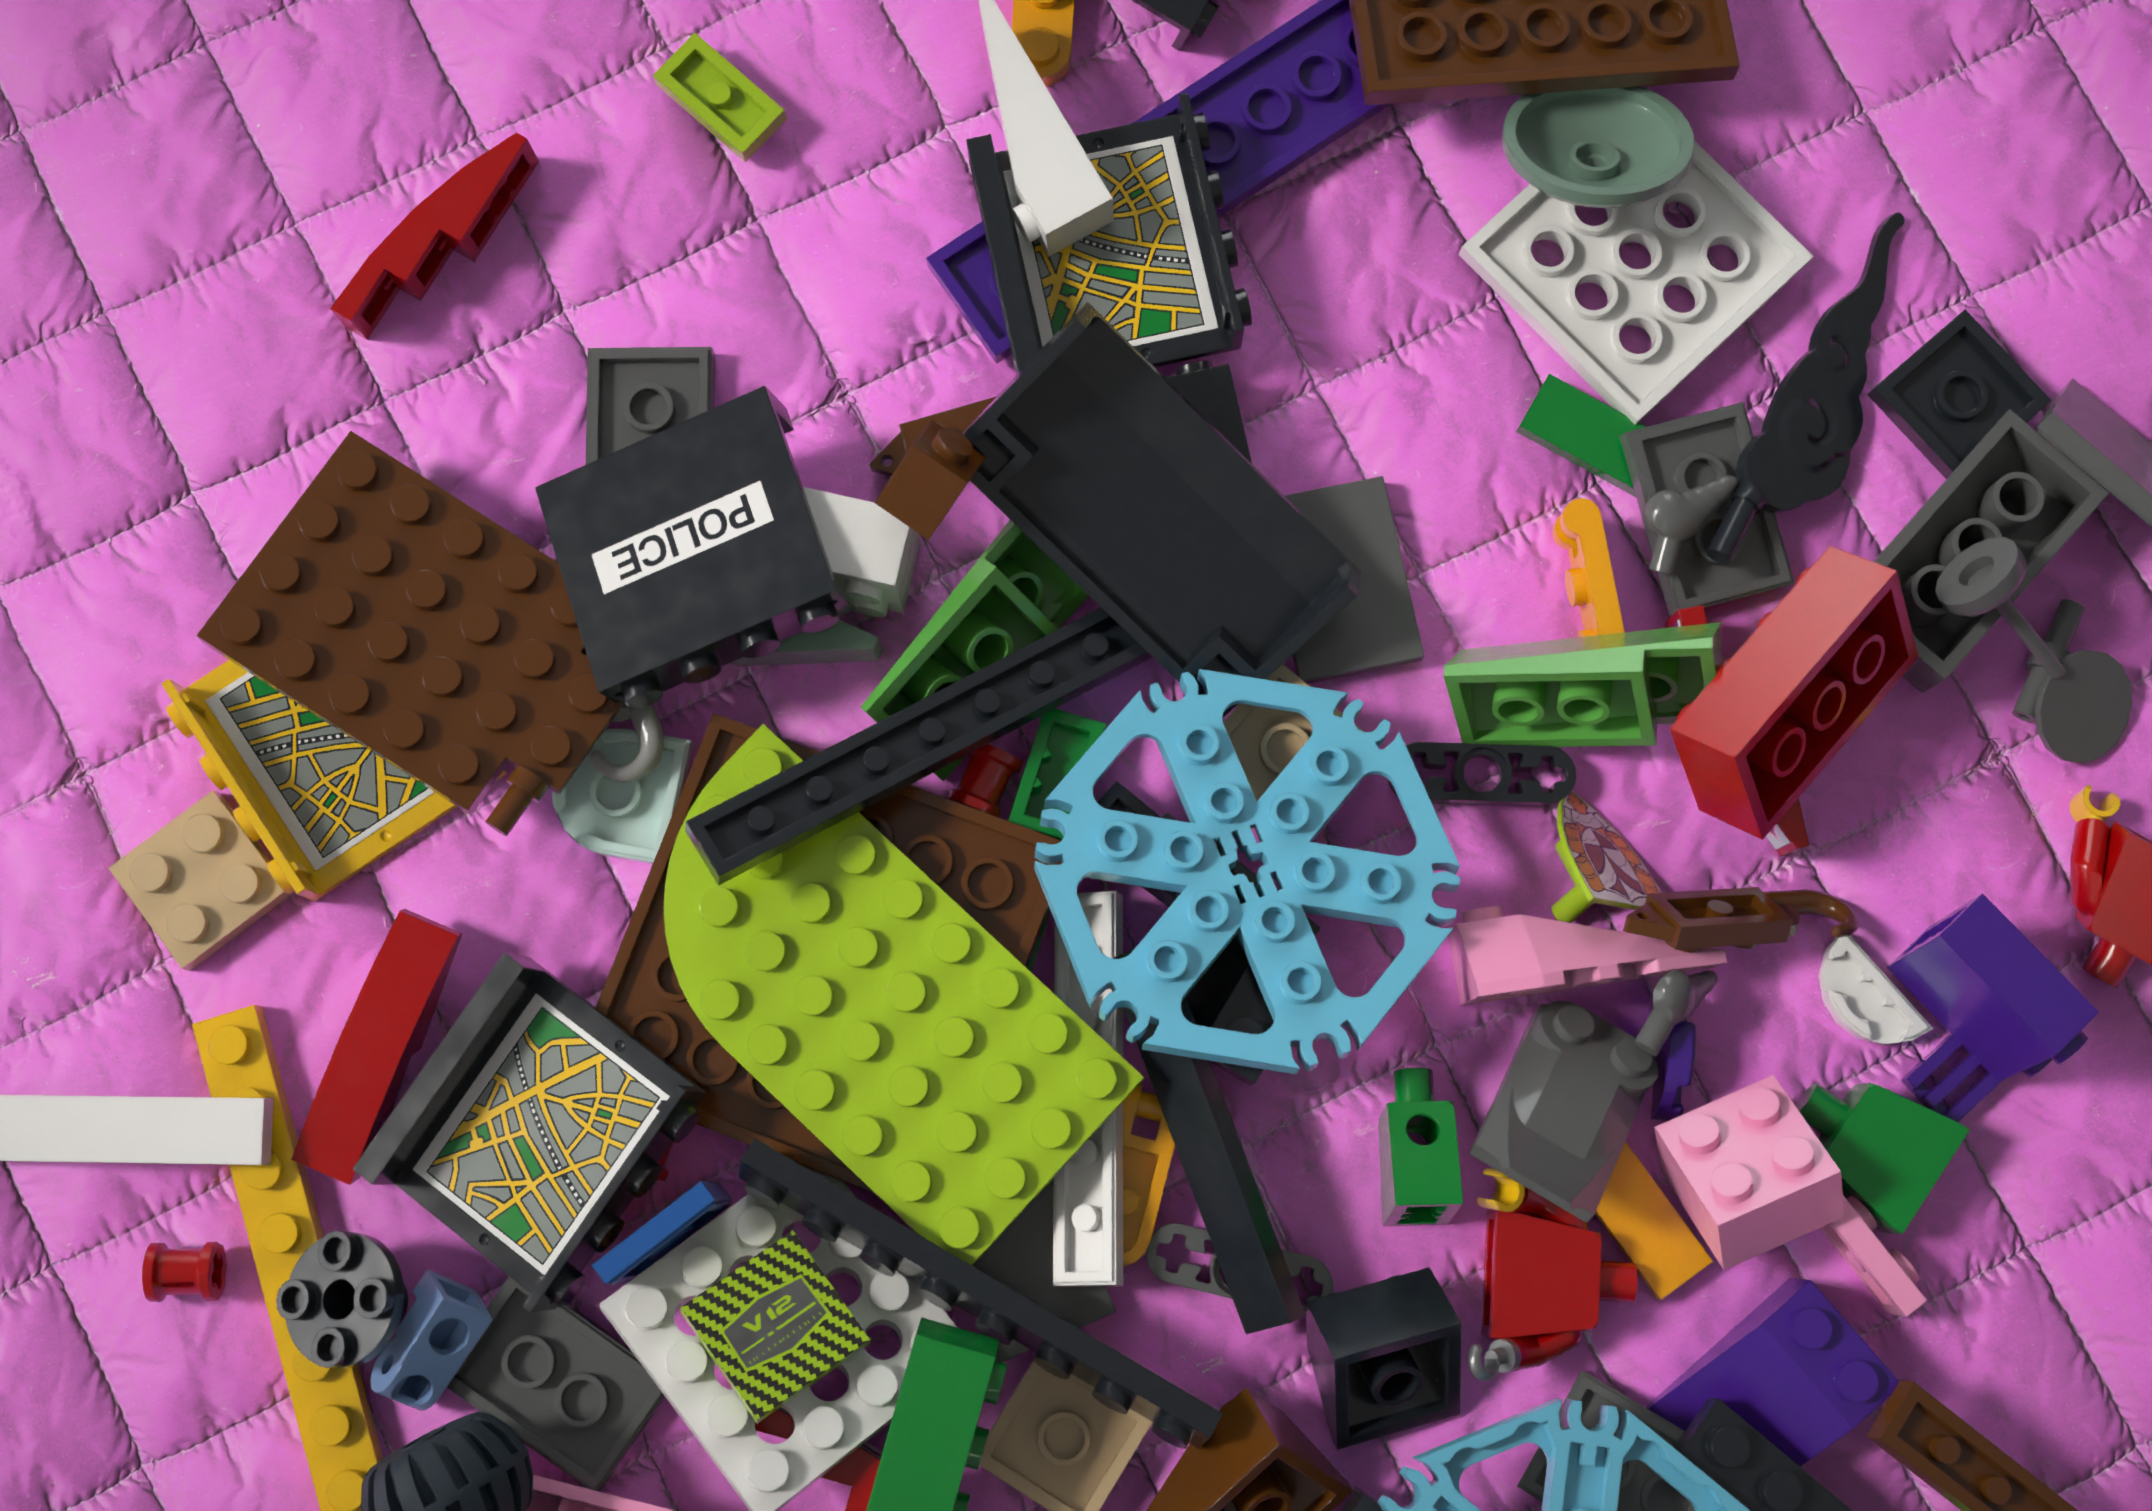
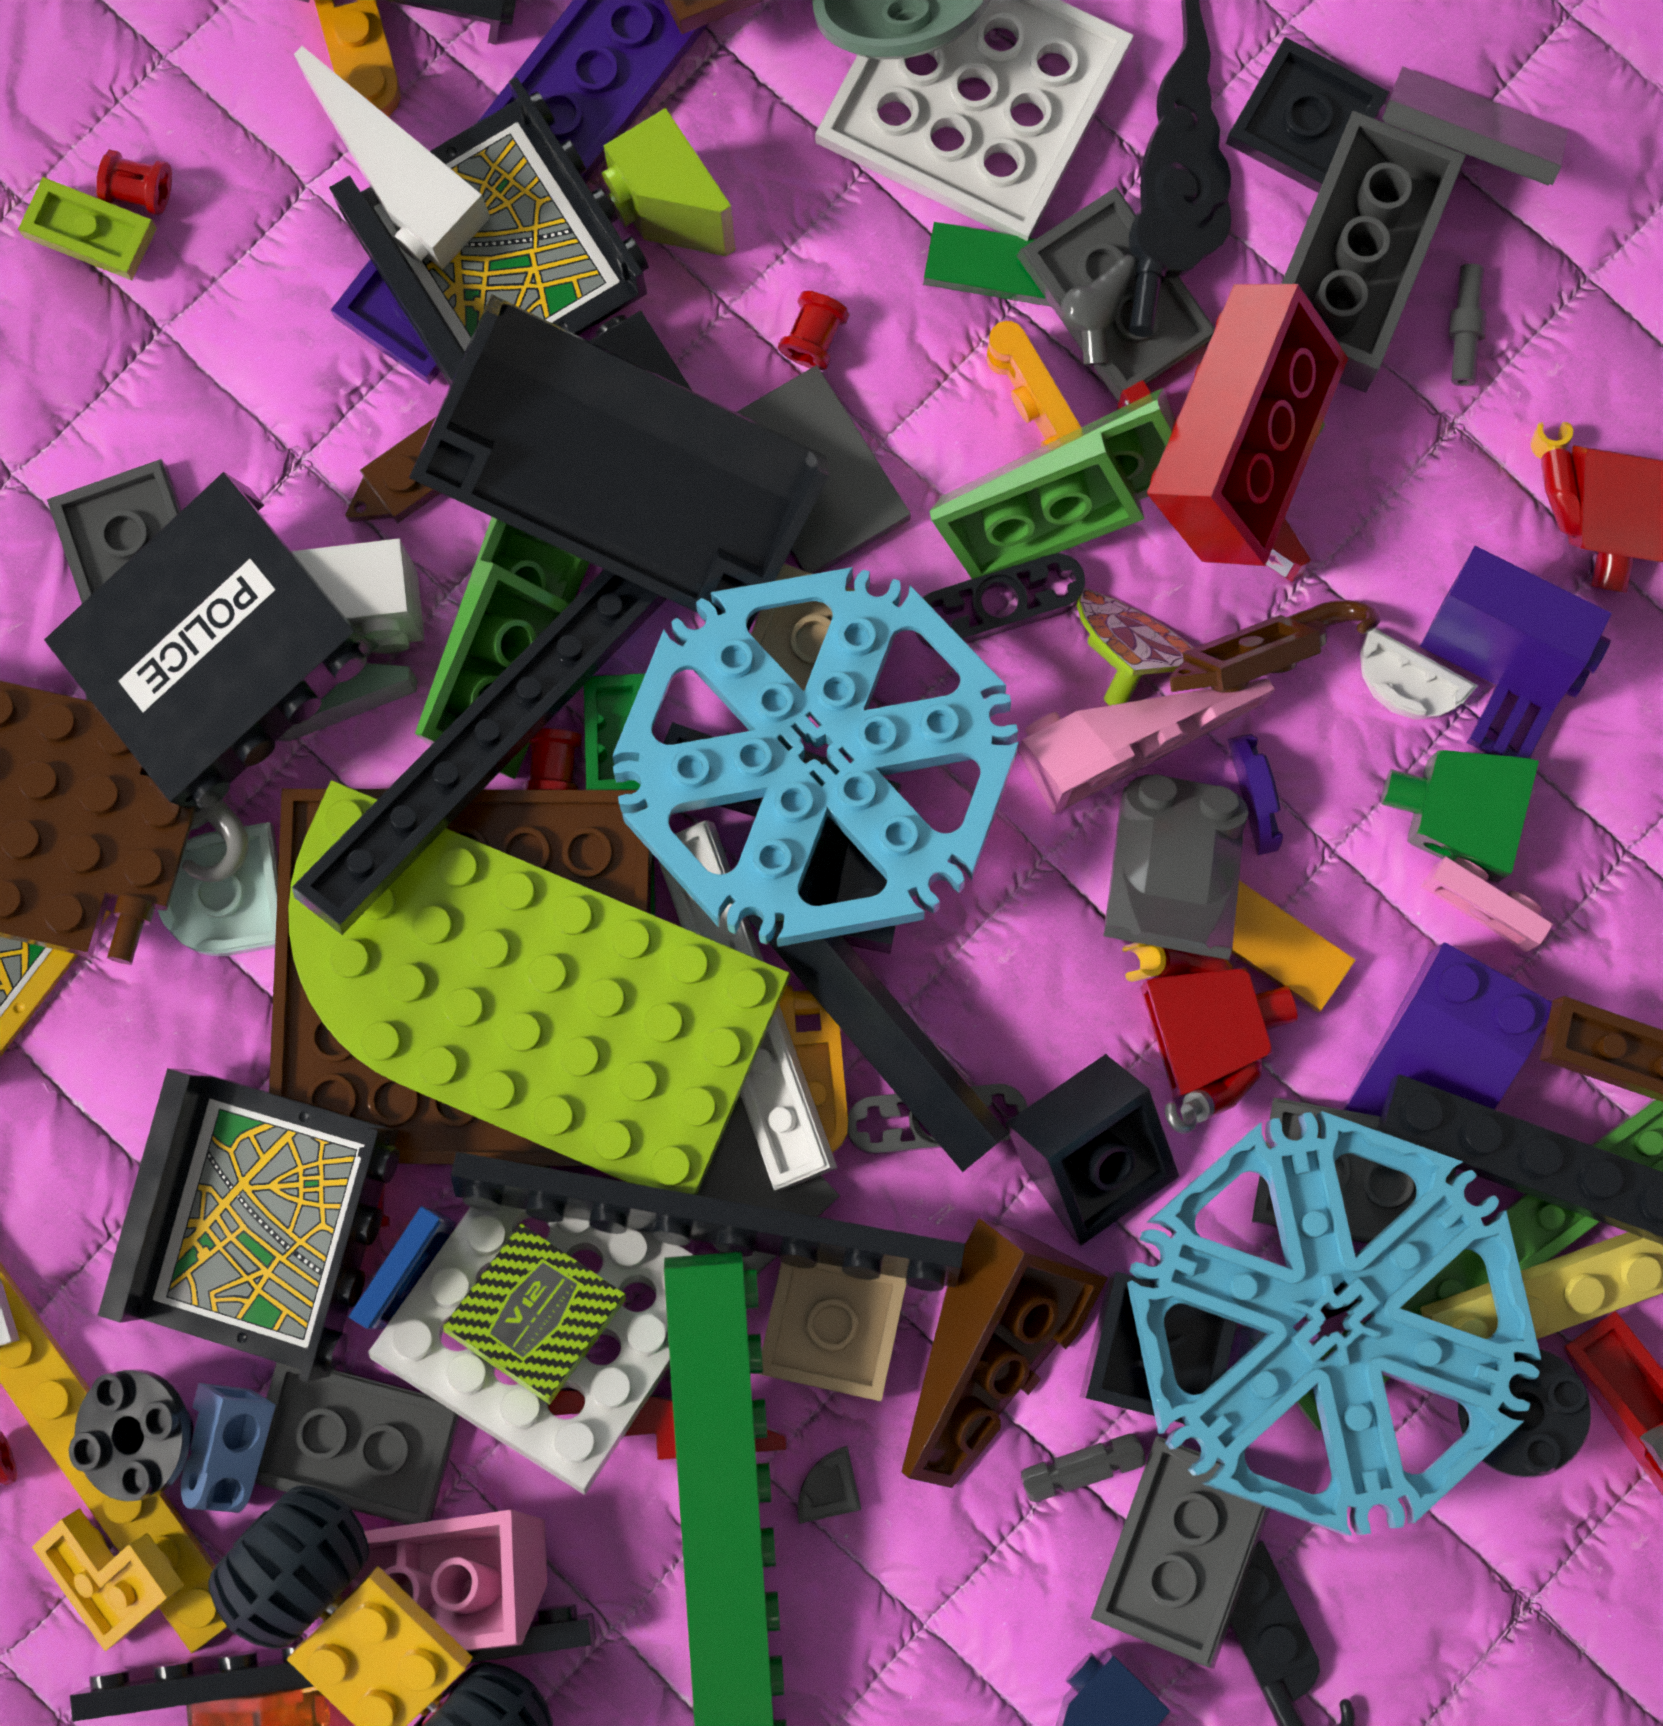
camera: 20 degrees left, 0 degrees up
red slope [291,908,463,1185] -> none
reddish brown brick [874,420,986,540] -> none
green torso [1378,1068,1463,1226] -> none
dark grey animal [1634,969,1718,1056] -> none
bright pink brick [1654,1075,1845,1270] -> none
dark grey piece [1935,537,2132,763] -> none
none -> yellow plate [32,1508,185,1651]
none -> red bush [96,149,172,216]
none -> lime slope [602,108,736,257]
none -> red bush [778,291,850,370]

